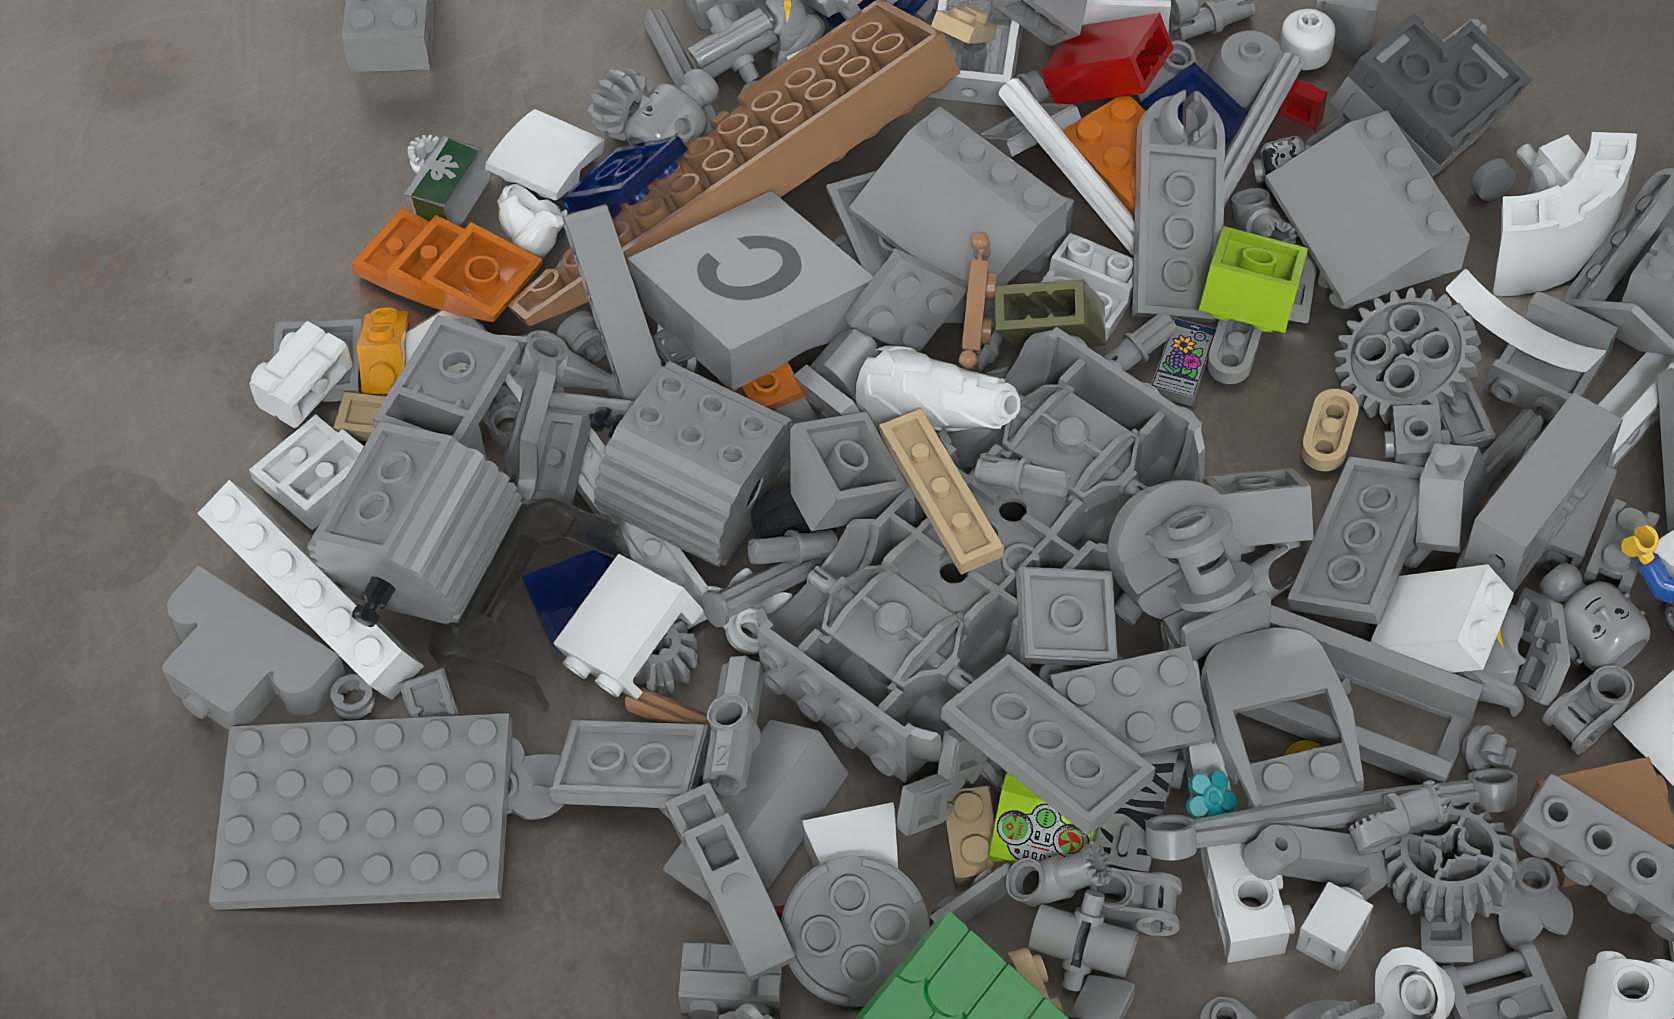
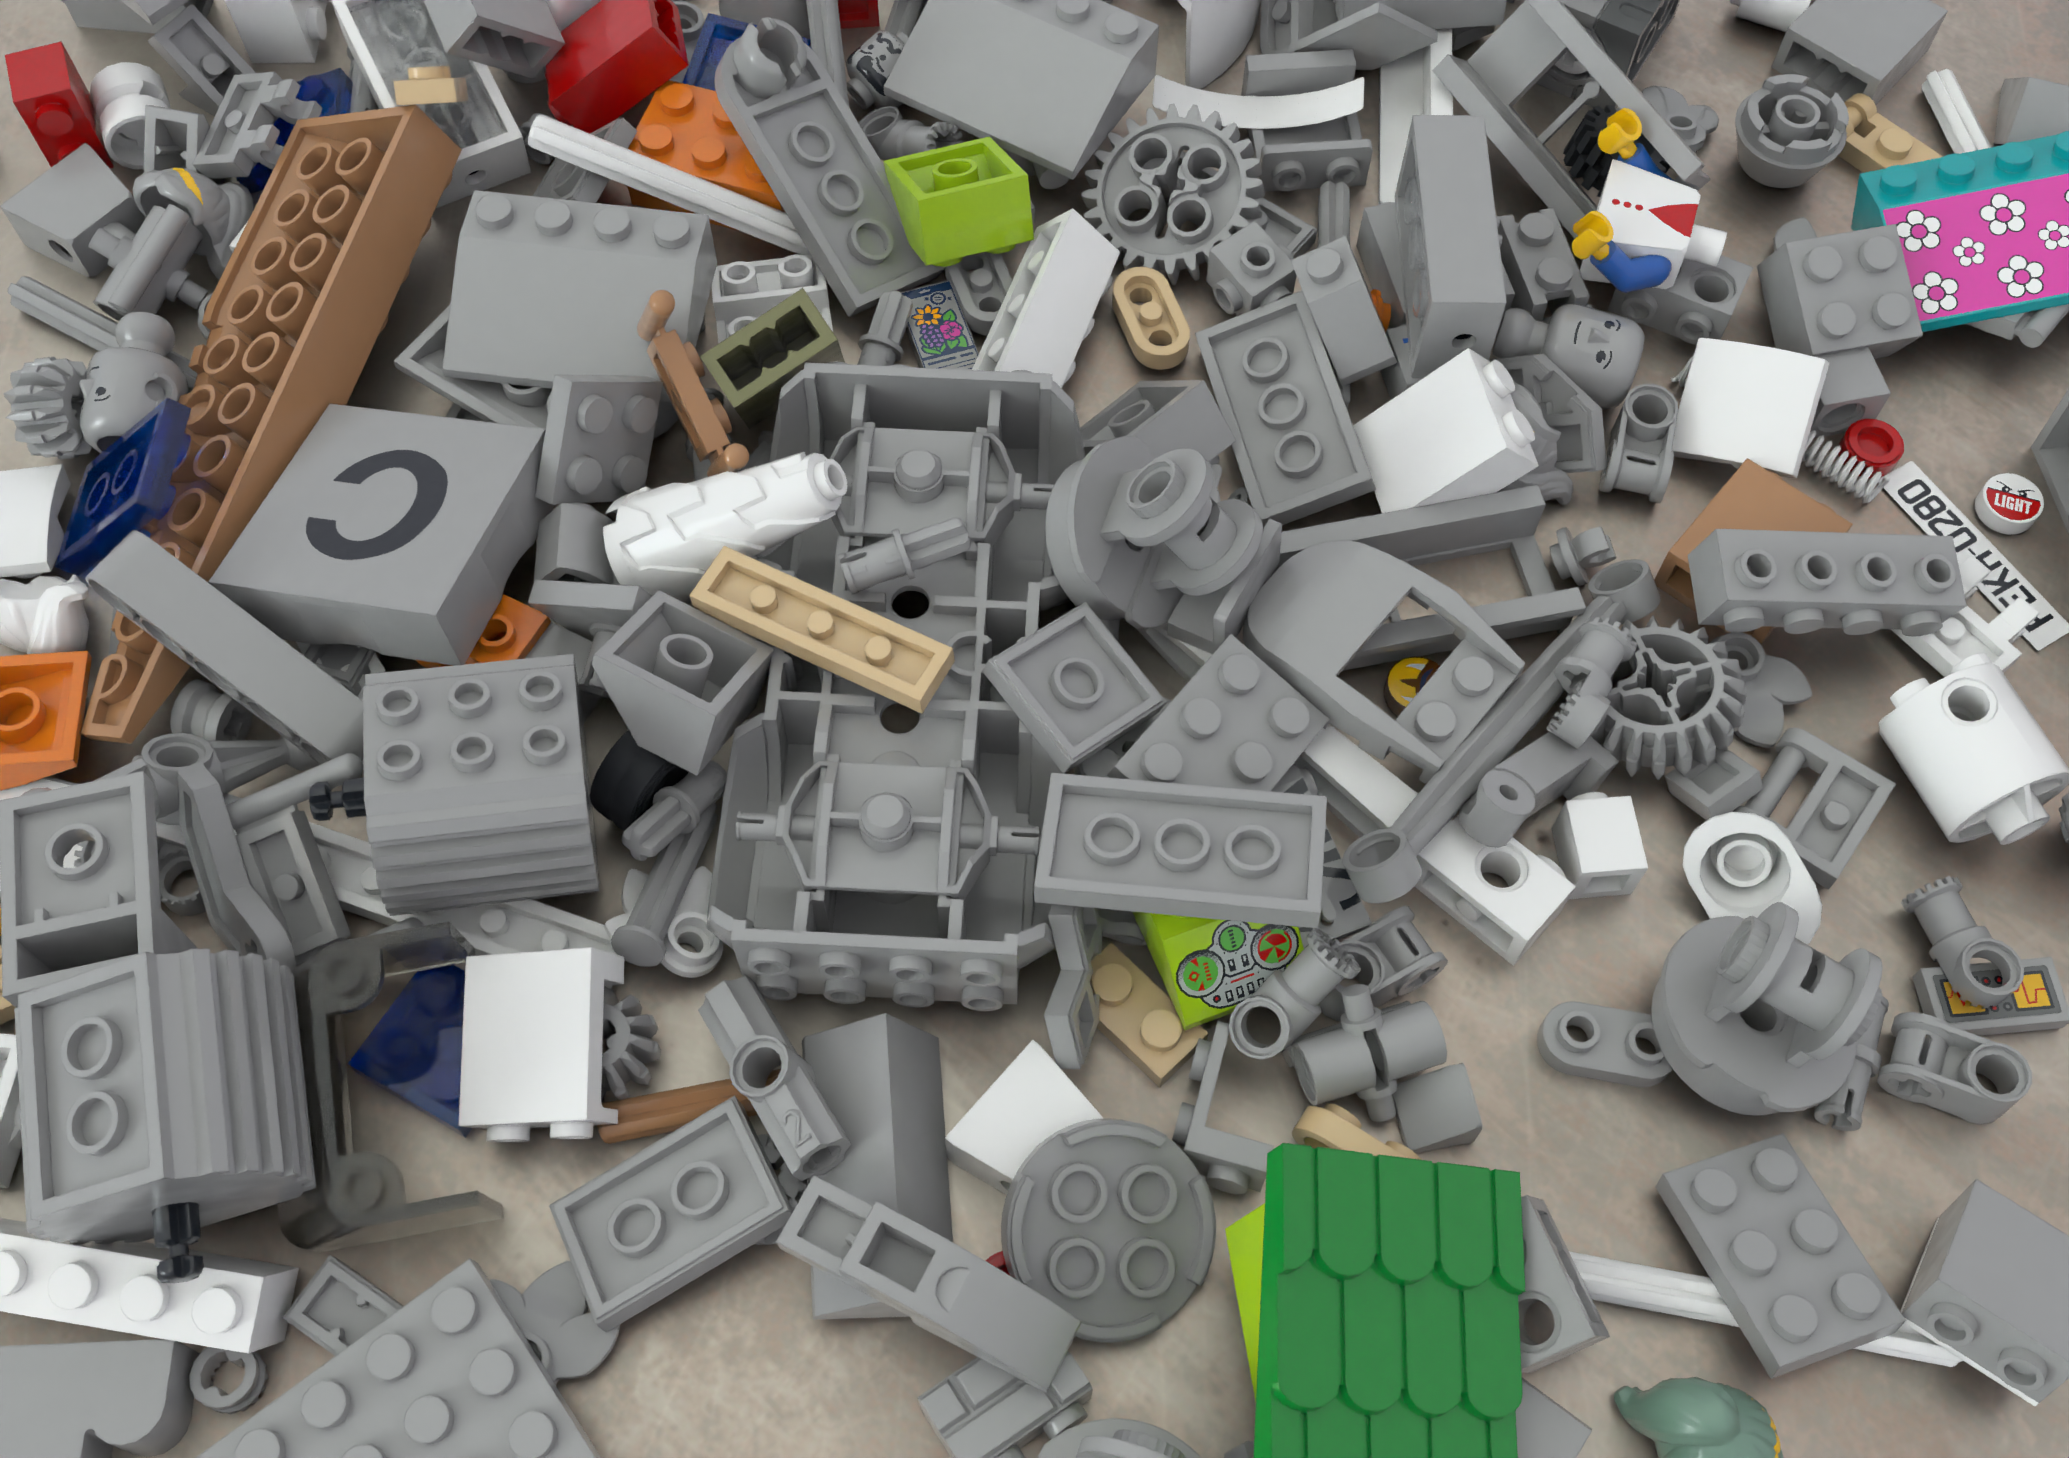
camera: 40 degrees left, 5 degrees up
teal plant [1186,771,1236,818] -> none
none -> white brick [972,208,1120,389]

